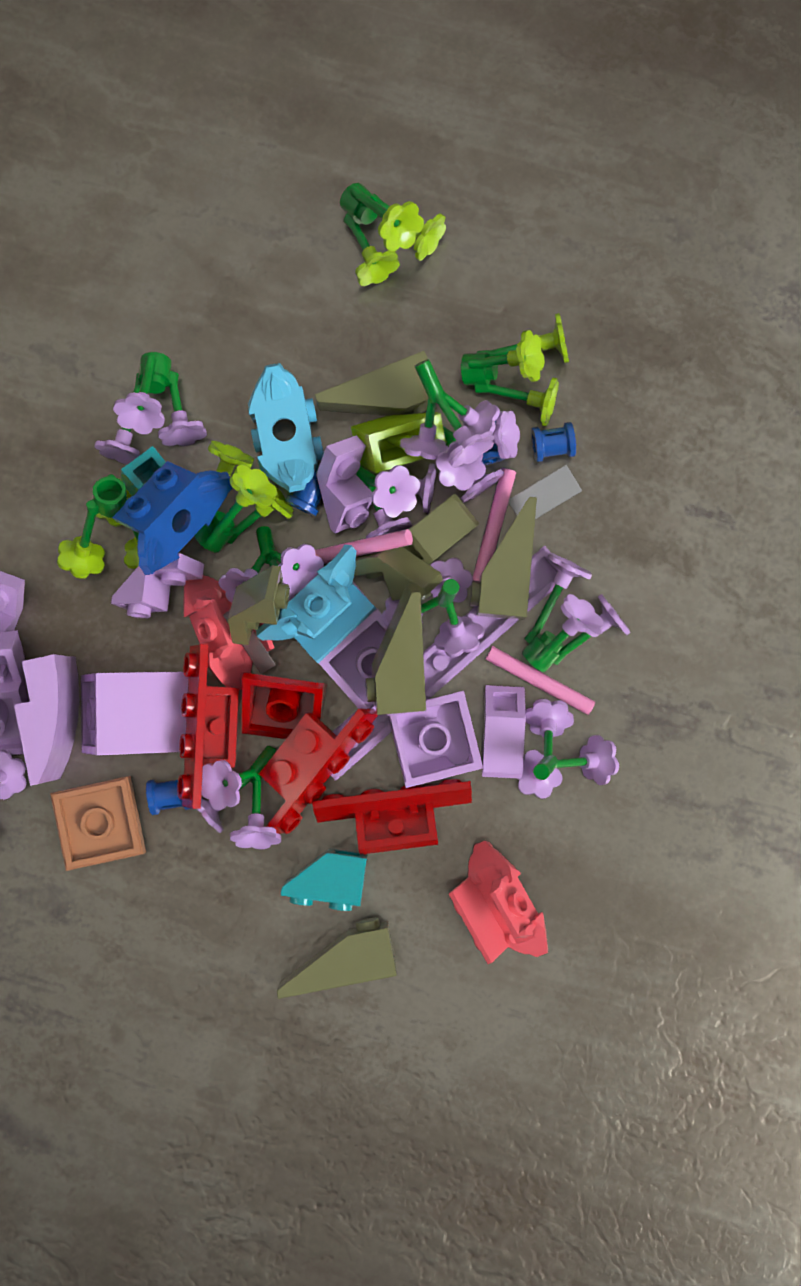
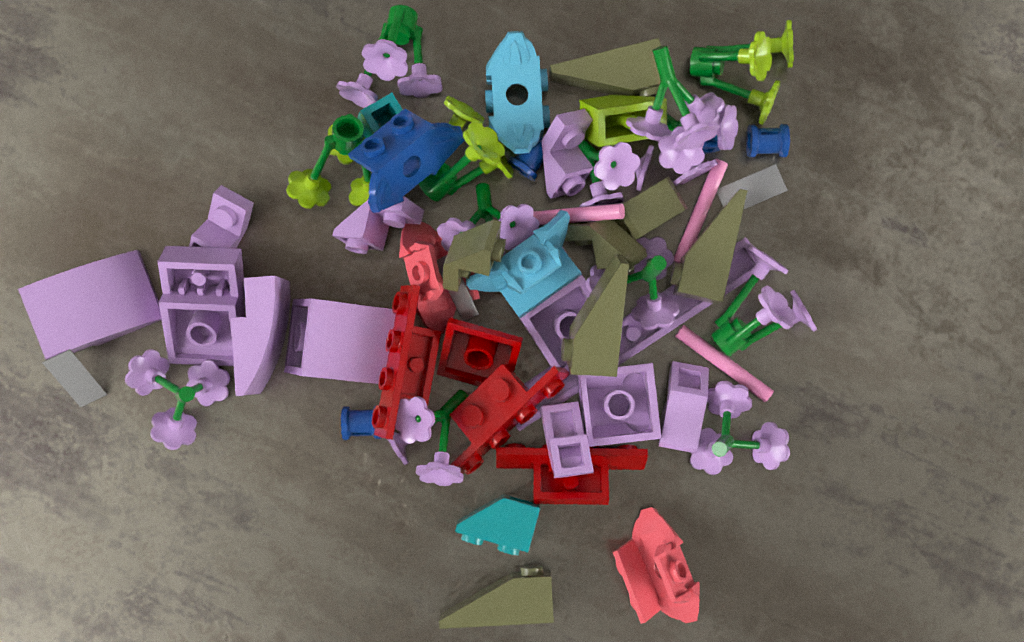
camera: 10 degrees right, 0 degrees up
nougat plate [50,776,146,871] -> none
none -> lavender slope [540,402,594,478]

